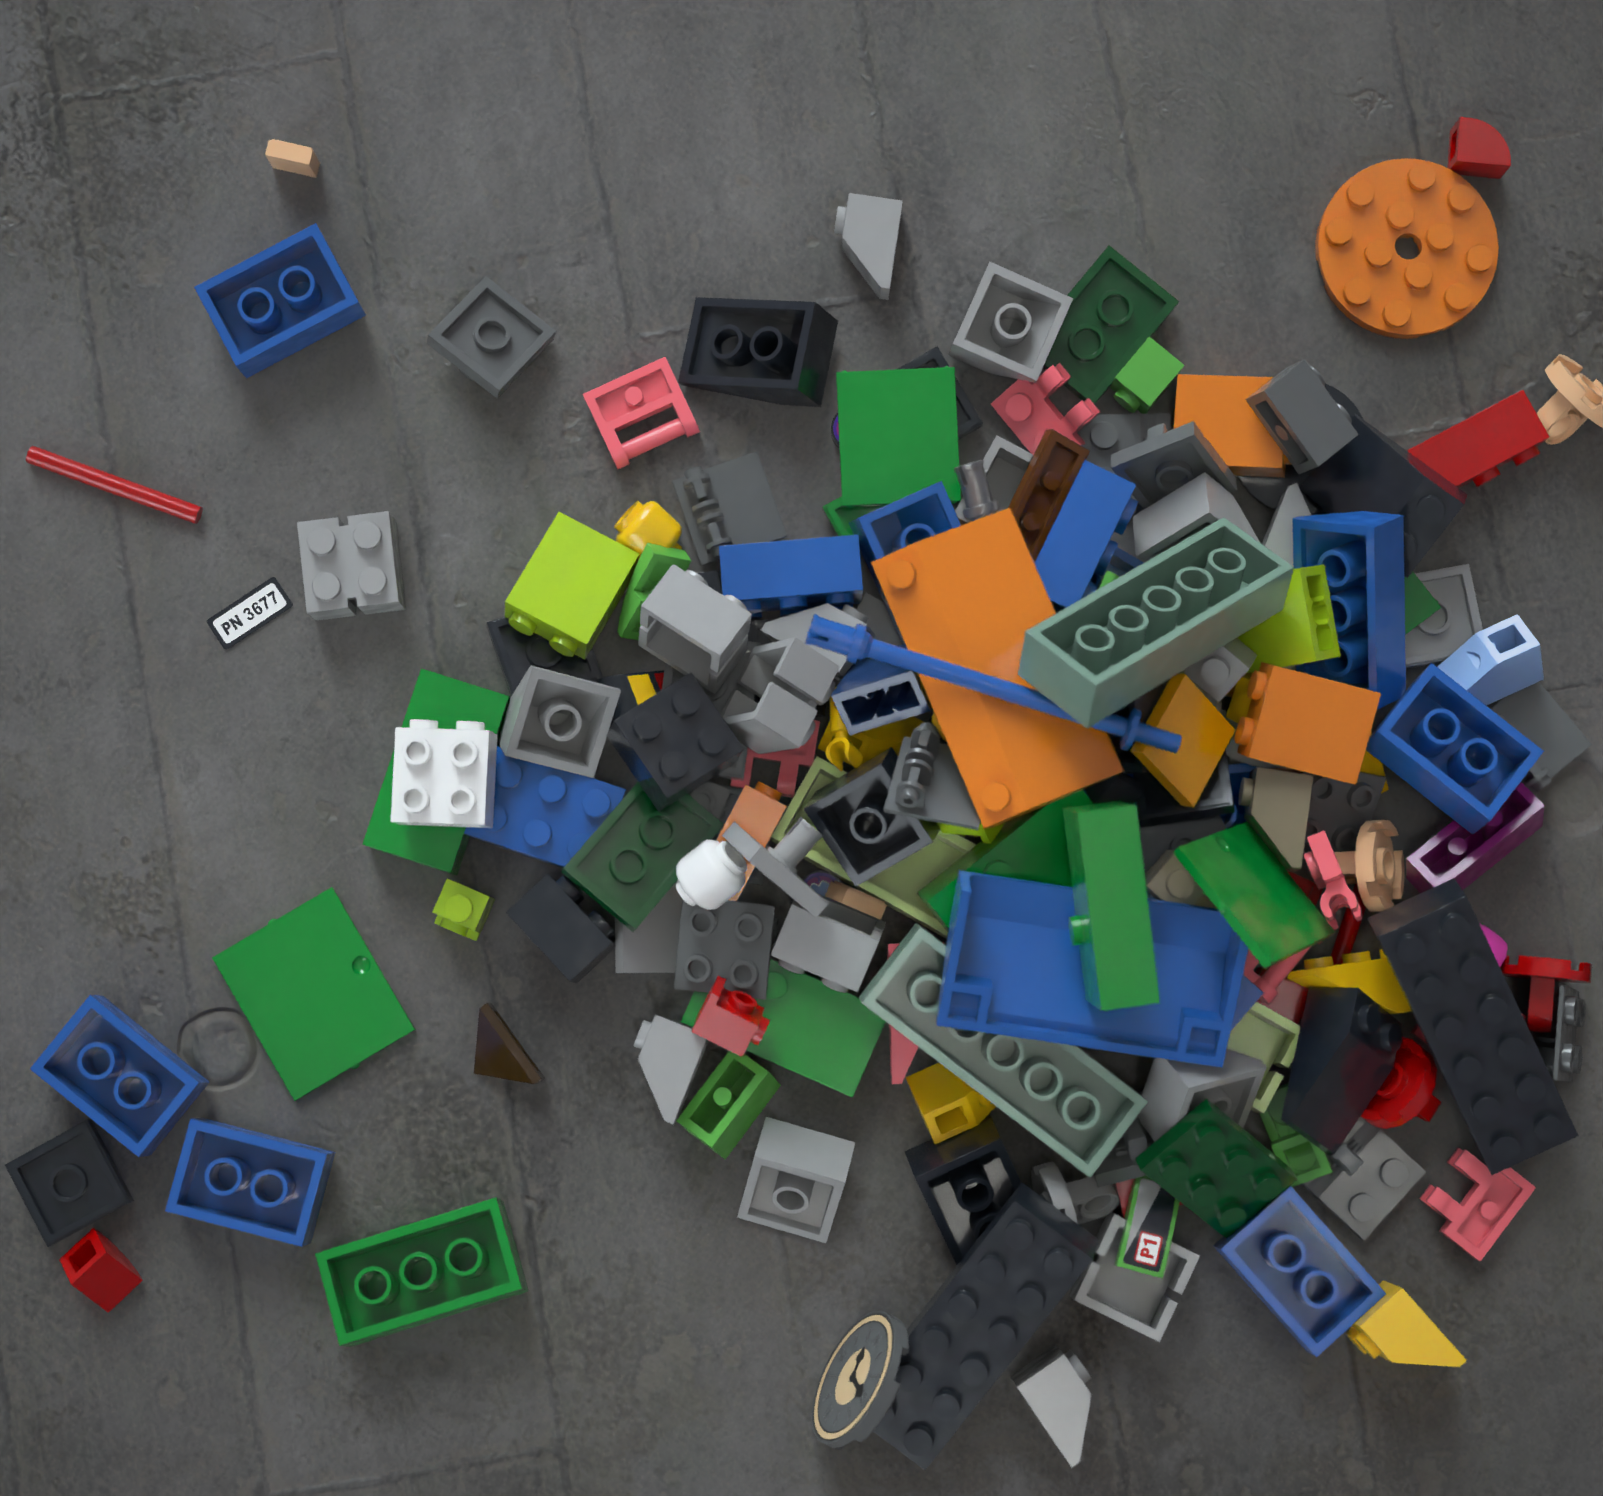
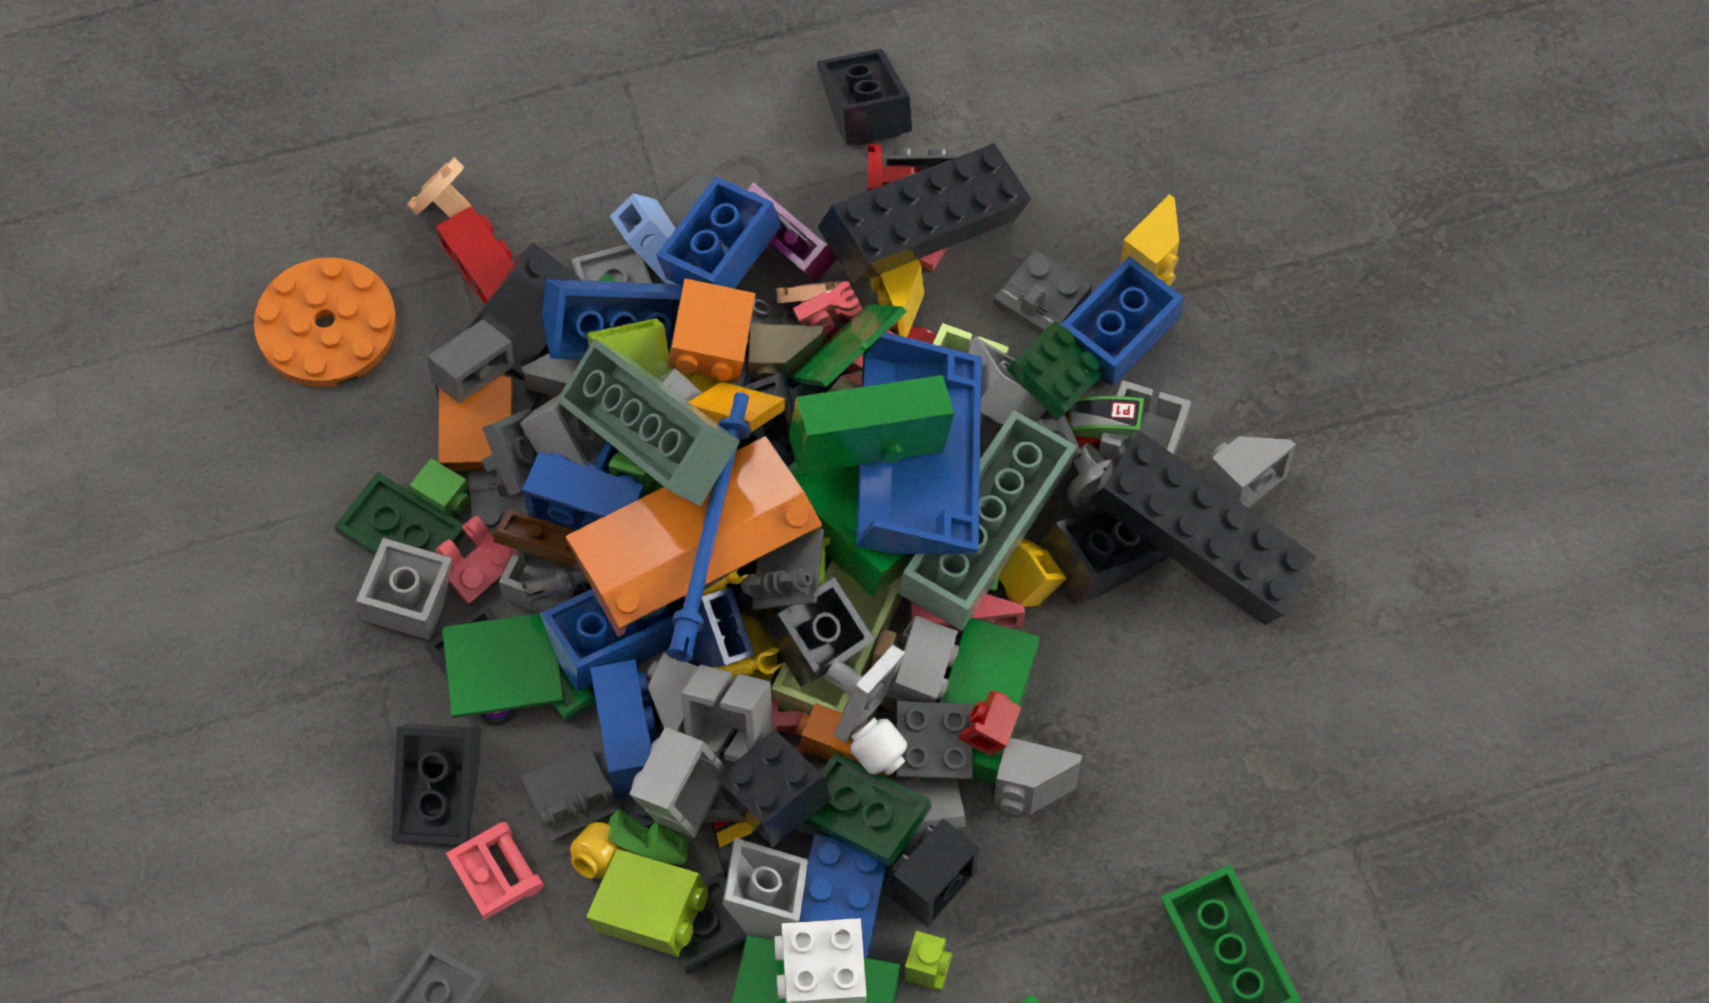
camera: 95 degrees left, 20 degrees down
dark brown slope [474,1003,545,1084] -> none
bright green brick [676,1051,781,1160] -> none
light grey slope [737,1117,856,1243] -> none
dark grey tile [811,1311,909,1451] -> none
light grey slope [834,193,903,300] -> none
bright green slope [1259,1083,1333,1187] -> none
black slope [1281,987,1402,1154] -> none
red tile [1361,1037,1442,1129] -> none
coral plate [1419,1148,1536,1262] -> none
red brick [1447,117,1511,179] -> none

